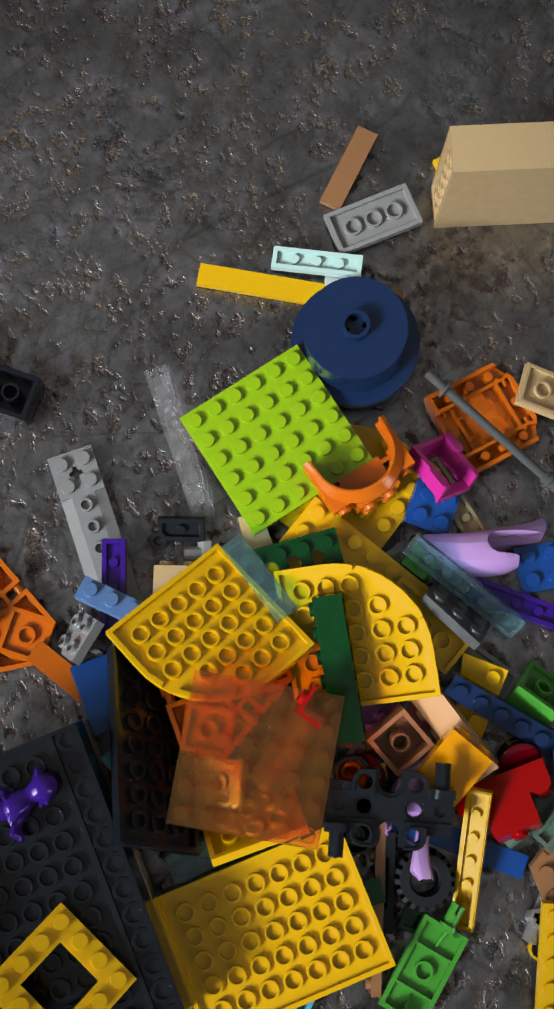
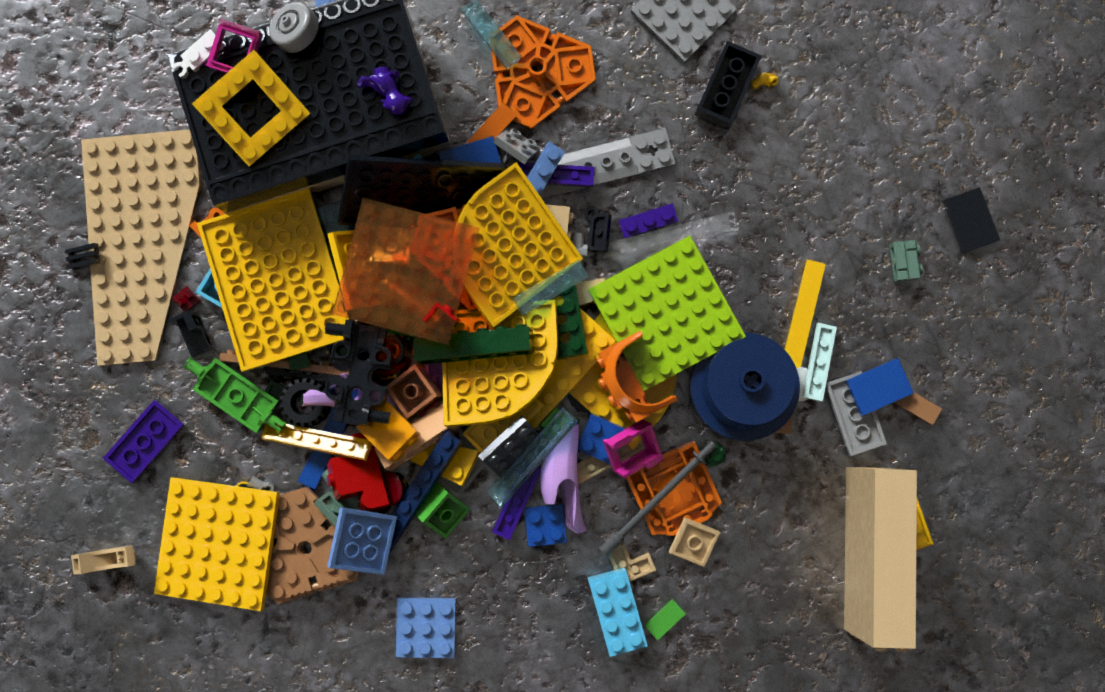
camera: 90 degrees right, 5 degrees up
none -> dark purple plate [618,203,678,239]
none -> dark green brick [701,443,726,468]
none -> blue tile [845,358,914,416]
none -> sand green brick [889,240,923,282]
none -> black tile [943,187,1000,254]

